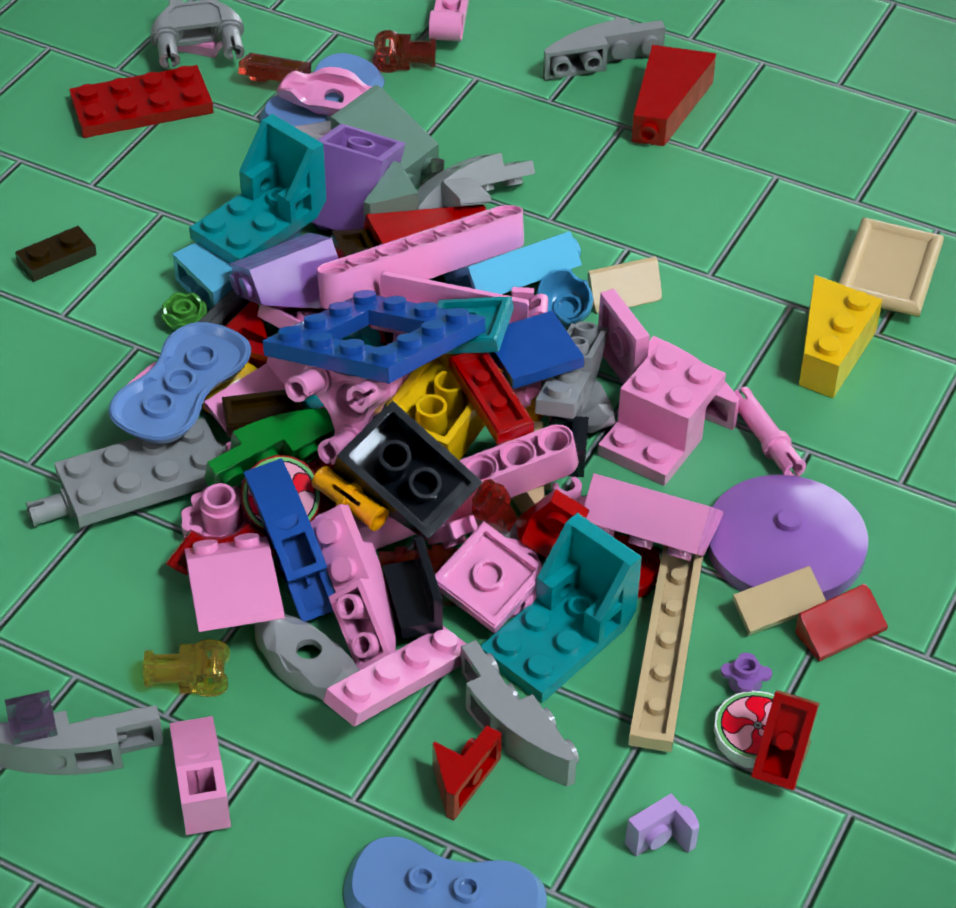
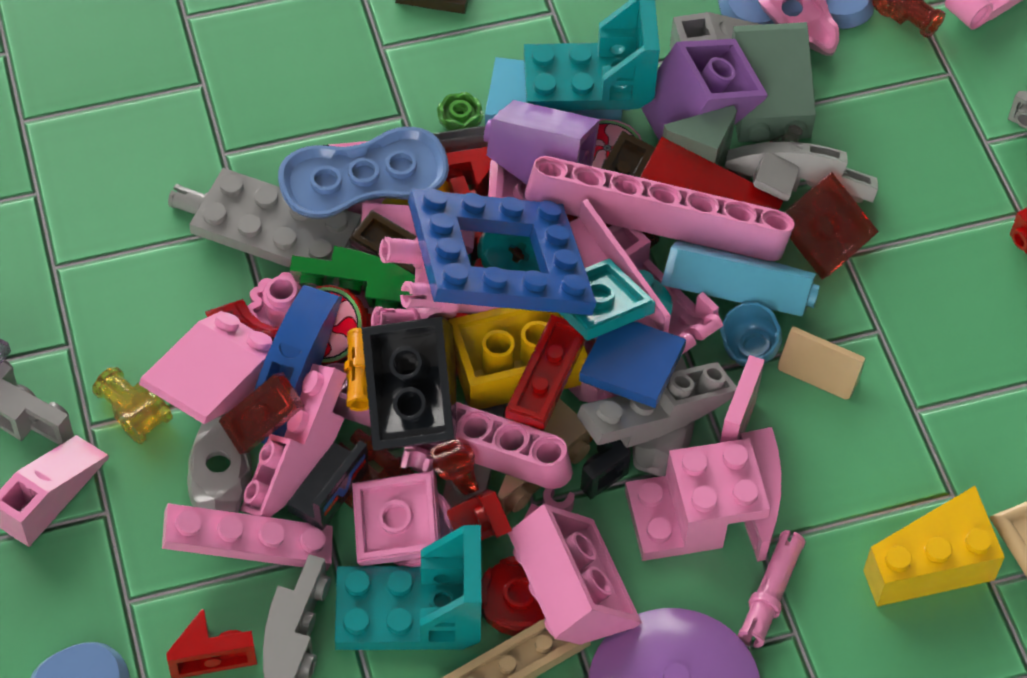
camera: 45 degrees right, 10 degrees up
none -> clear red plate [219,372,305,454]
none -> clear red plate [784,172,879,279]

